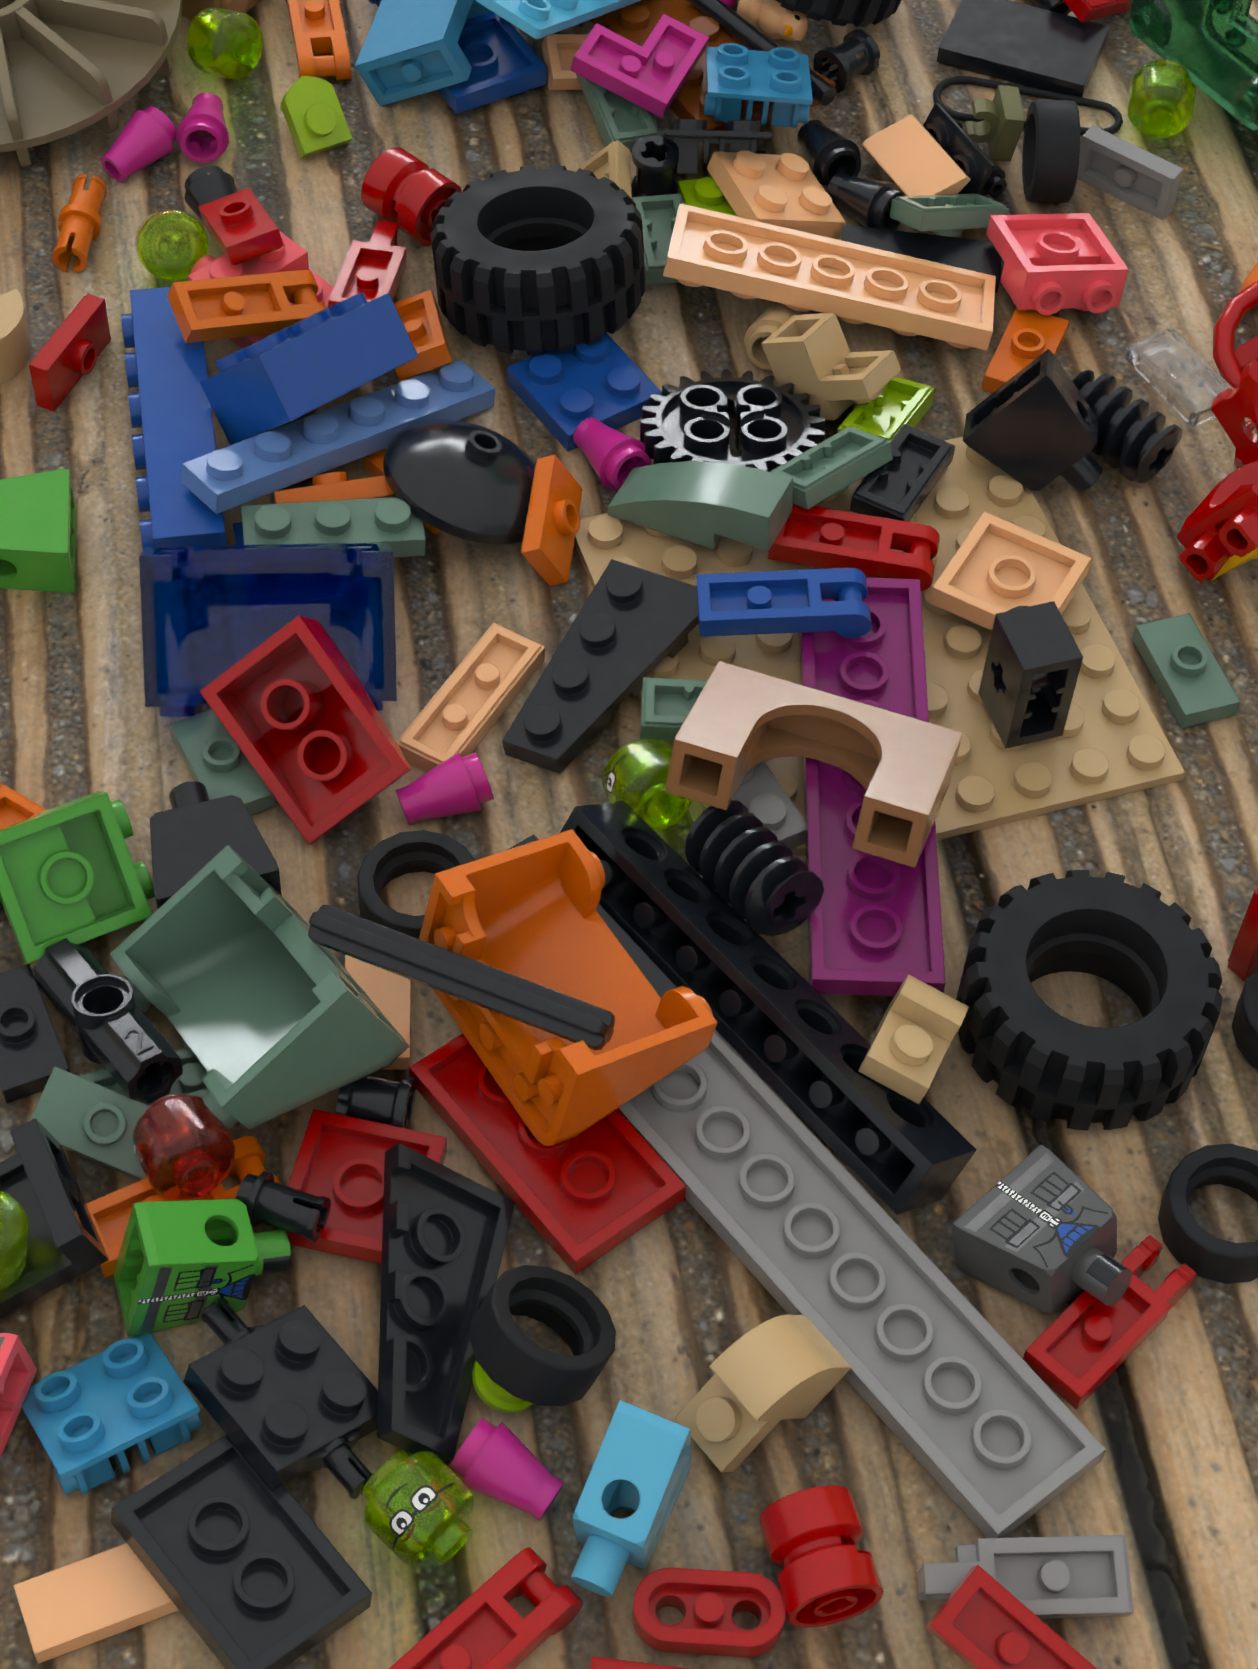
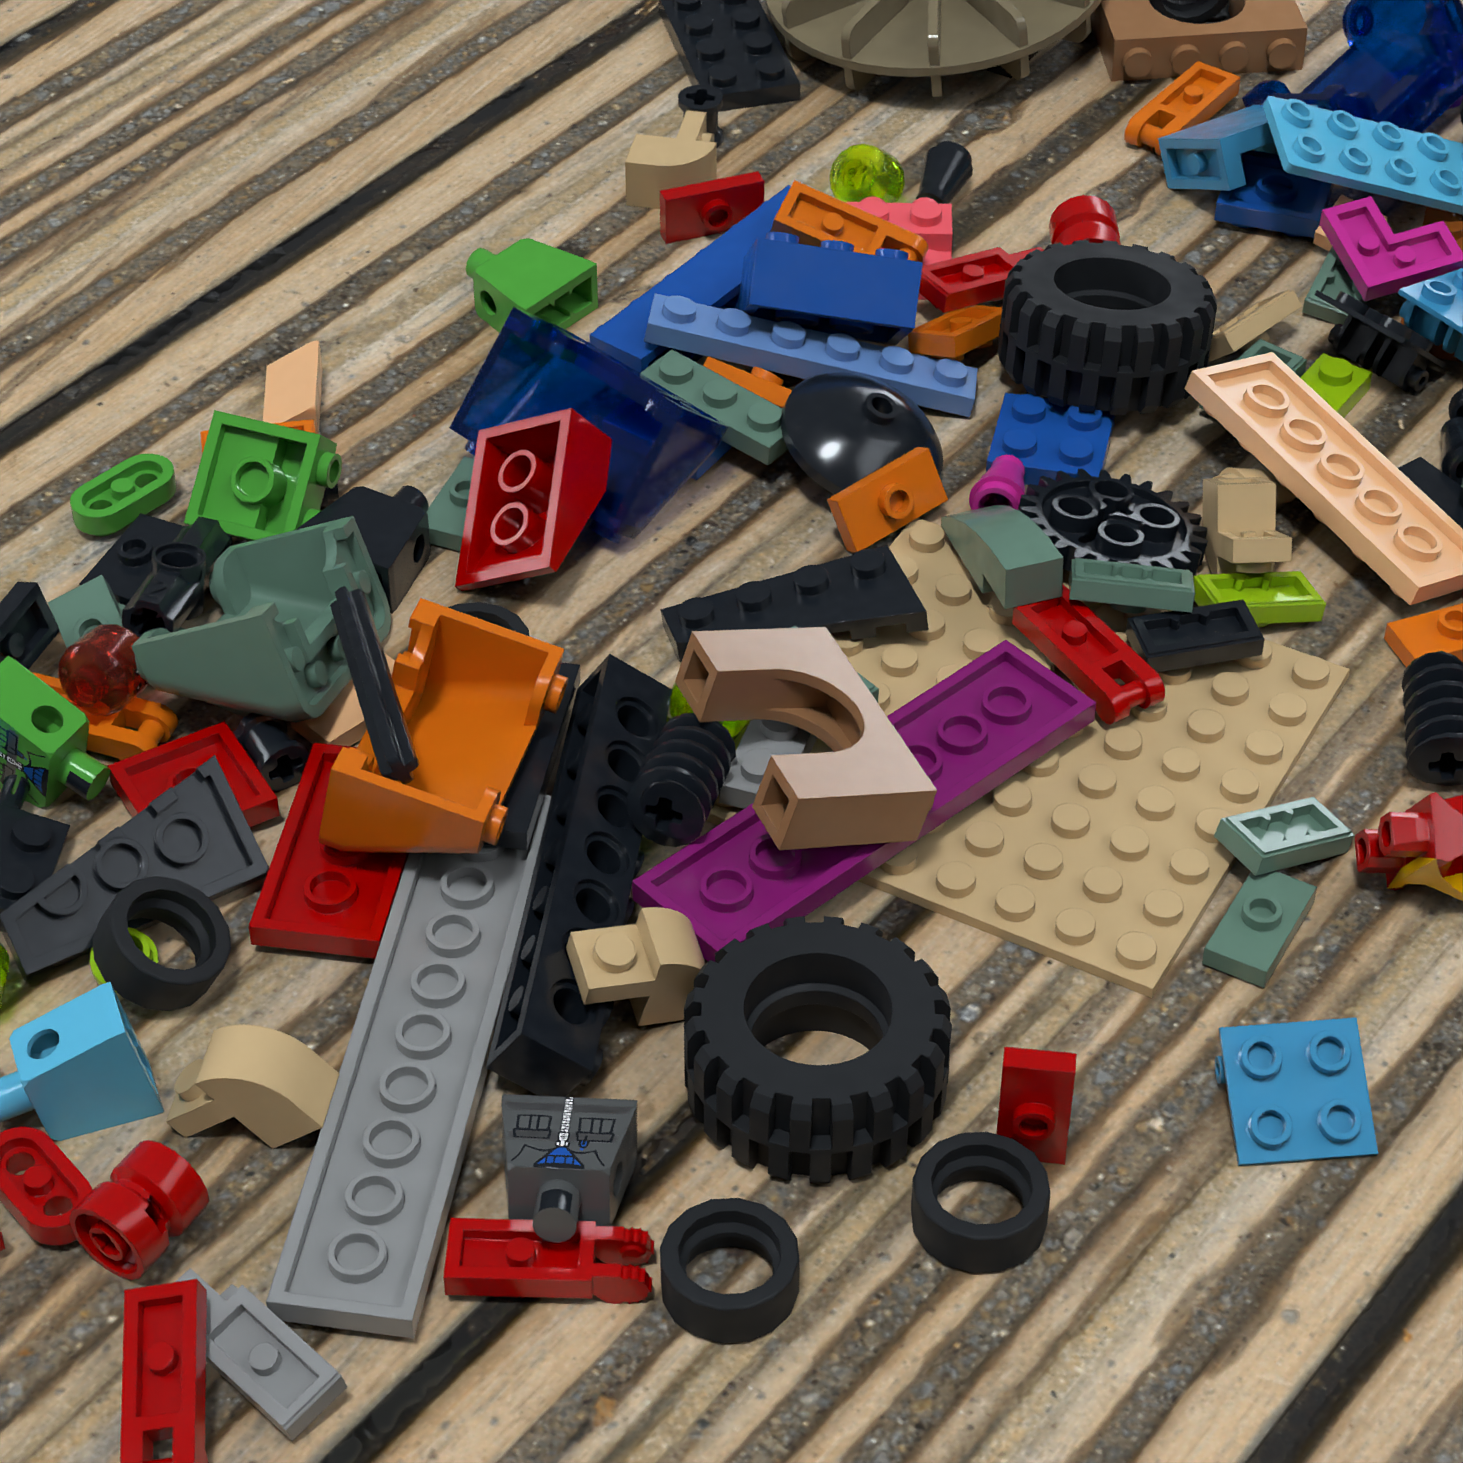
camera: 50 degrees right, 10 degrees down
orange pin [52,174,107,273] -> none
dark pink cone [100,106,177,183] -> none
dark pink cone [176,92,229,163] -> none
clear neon green head [186,6,263,80] -> none
red plate [198,188,284,265] -> none
black pin [236,1171,331,1242] -> none
lime plate [280,76,353,159] -> none
dark pink cone [395,752,494,825] -> none
light nougat tile [396,622,545,772] -> none
dark pink cone [449,1418,564,1521] -> none
black bush [631,135,679,197] -> none
blue plate [696,568,872,638] -> none
light nougat plate [706,150,846,239] -> none
light nougat plate [930,511,1091,631] -> none
black torso [963,349,1103,493] -> none
black brick [978,601,1083,749] -> none
none -> sand green plate [1214,797,1355,876]

